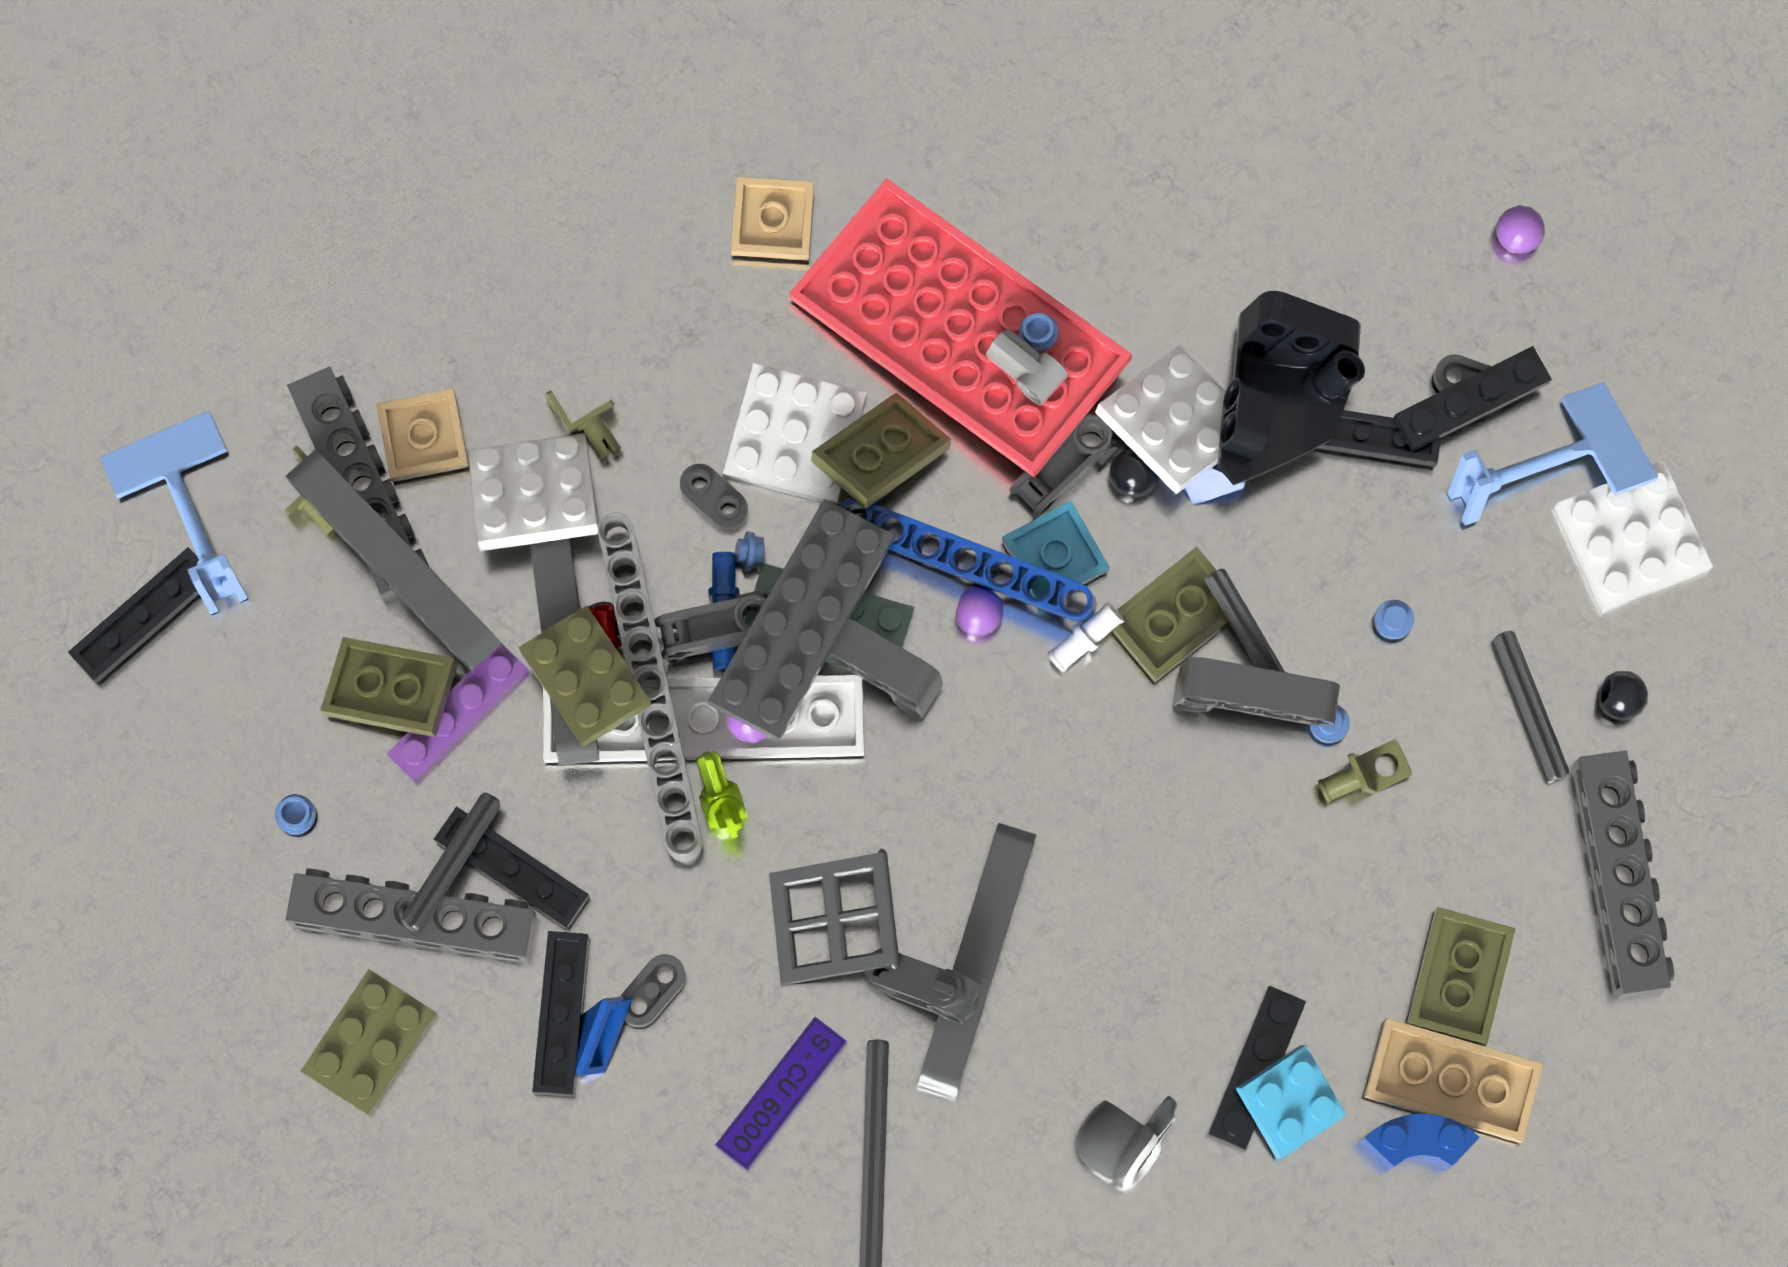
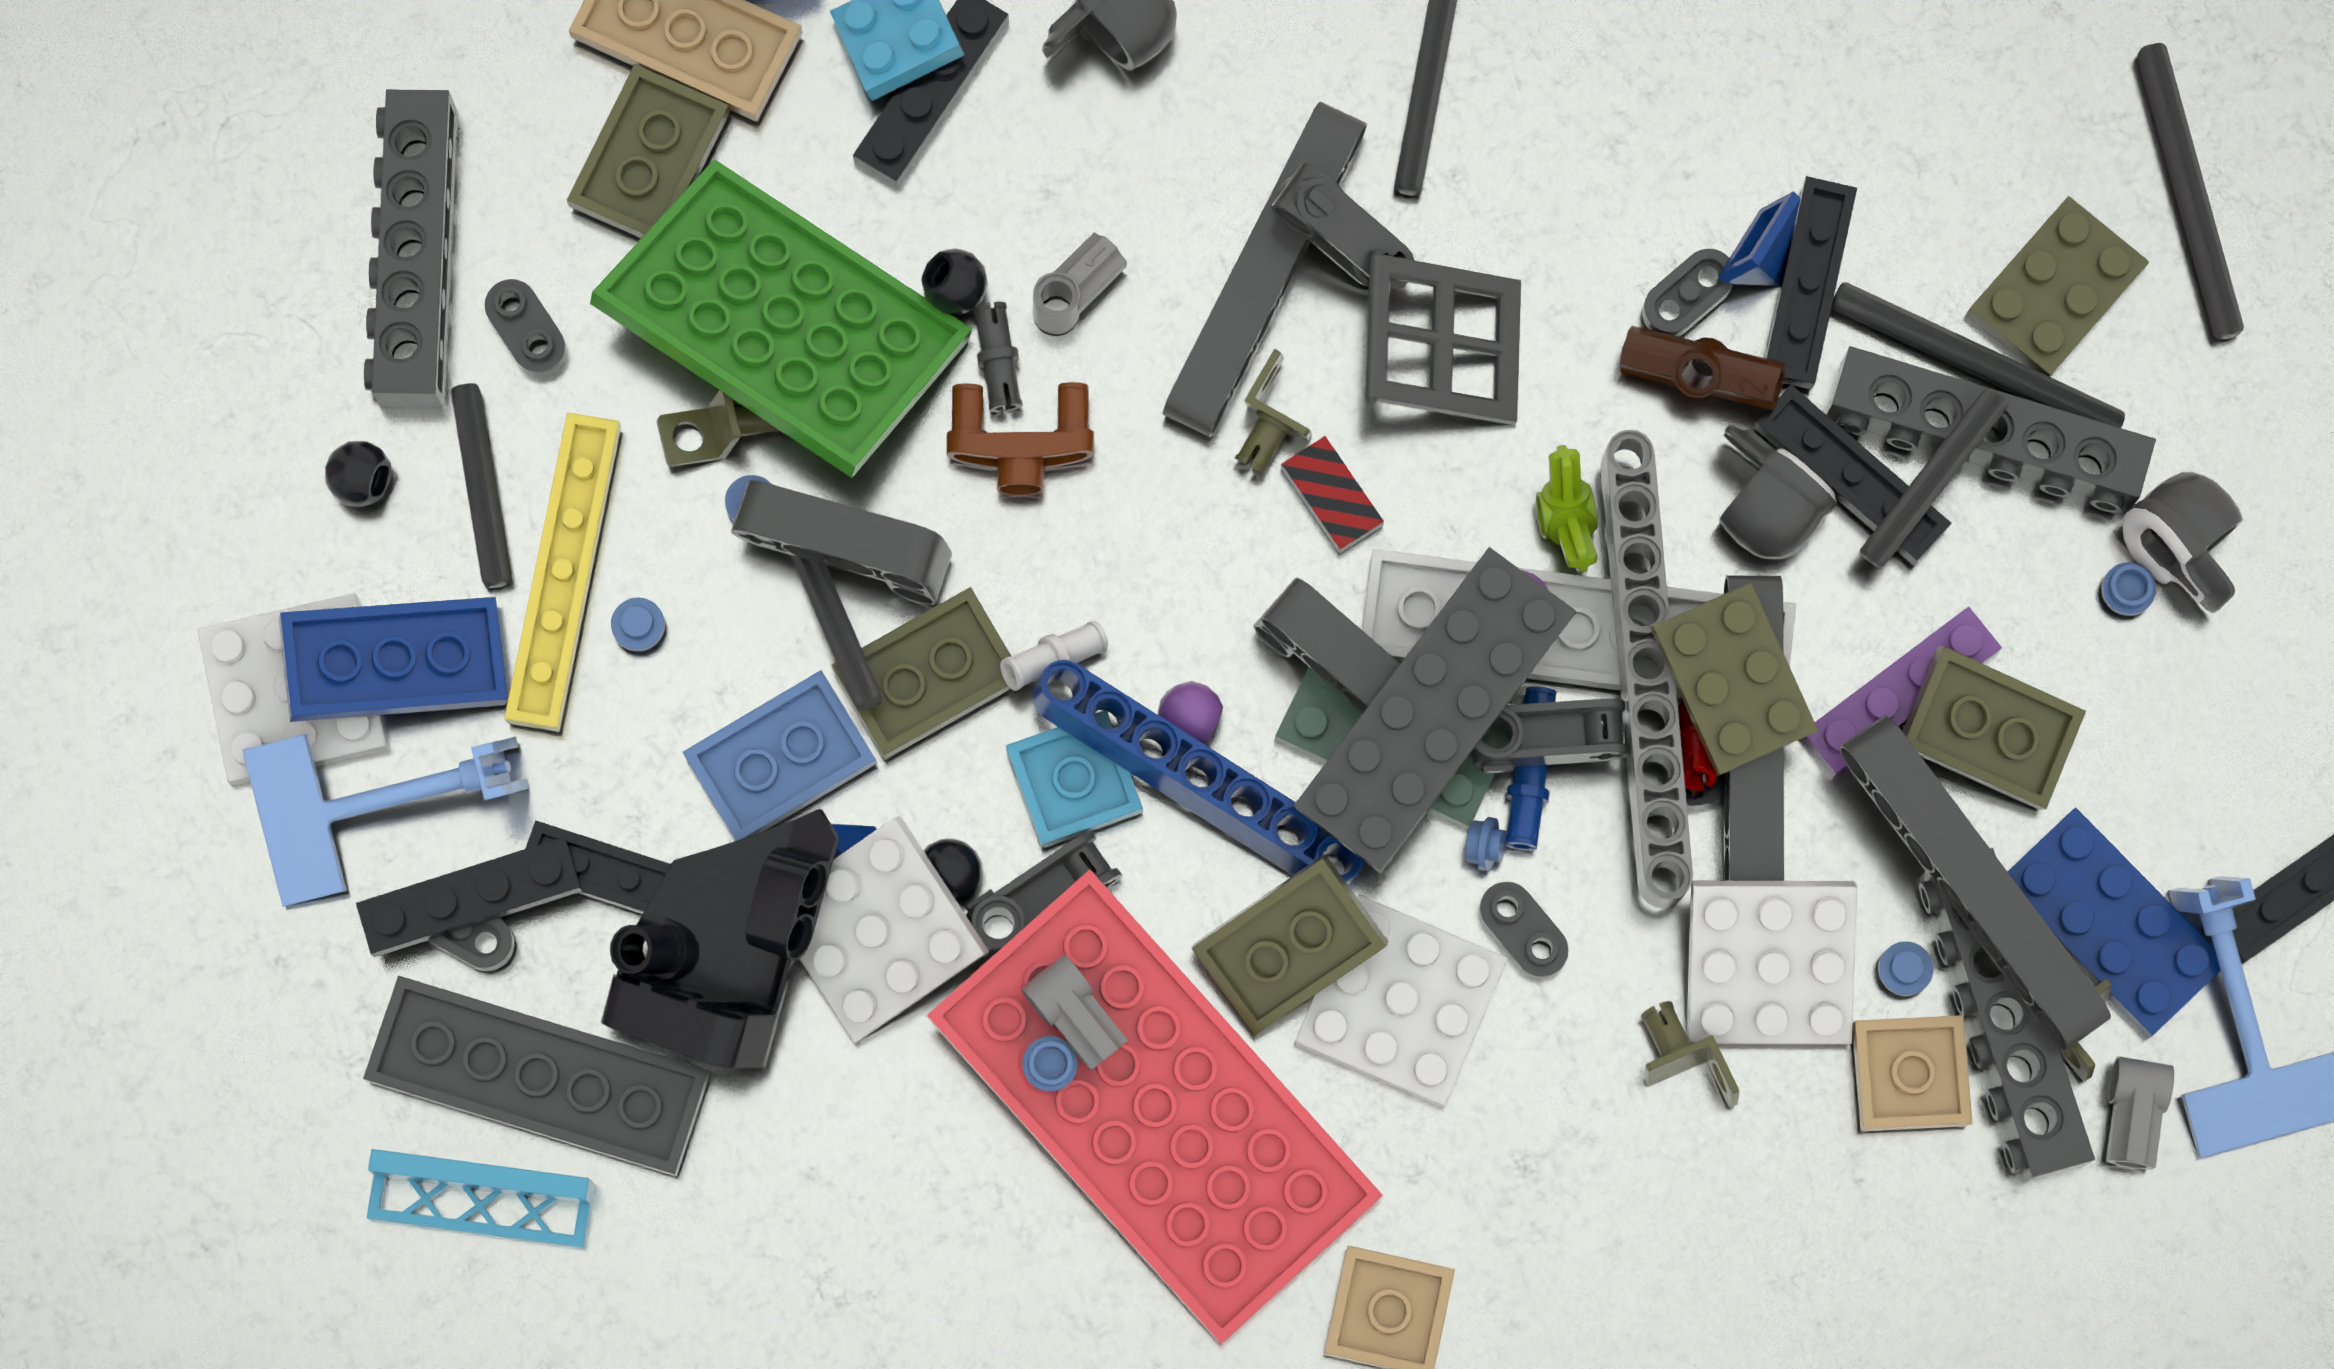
camera: 170 degrees left, 0 degrees up
dark purple tile [715,1017,847,1171] -> none
medium lavender piece [1496,205,1545,254] -> none
none -> blue plate [279,597,508,722]
none -> dark grey plate [363,975,710,1177]
none -> medium azure fence [366,1149,595,1249]
none -> dark grey plate [484,279,567,378]
none -> light yellow plate [504,412,621,732]
none -> bright green plate [590,159,972,478]
none -> medium blue plate [682,670,877,841]
none -> black piece [921,248,988,315]
none -> dark orange connector [946,382,1095,496]
none -> dark grey pin [973,301,1023,412]
none -> light grey piece [1033,232,1127,335]
none -> olive bracket [1234,349,1312,475]
none -> tile [1281,436,1384,554]
none -> reddish brown piece [1619,325,1786,410]
none -> dark grey piece [1719,425,1836,559]
none -> dark grey axle [1832,282,2126,428]
none -> medium blue plate [1878,941,1934,996]
none -> blue plate [2007,807,2221,1039]
none -> light grey piece [2106,1056,2174,1170]
none -> dark grey piece [2122,472,2243,613]
none -> dark grey axle [2137,43,2244,340]

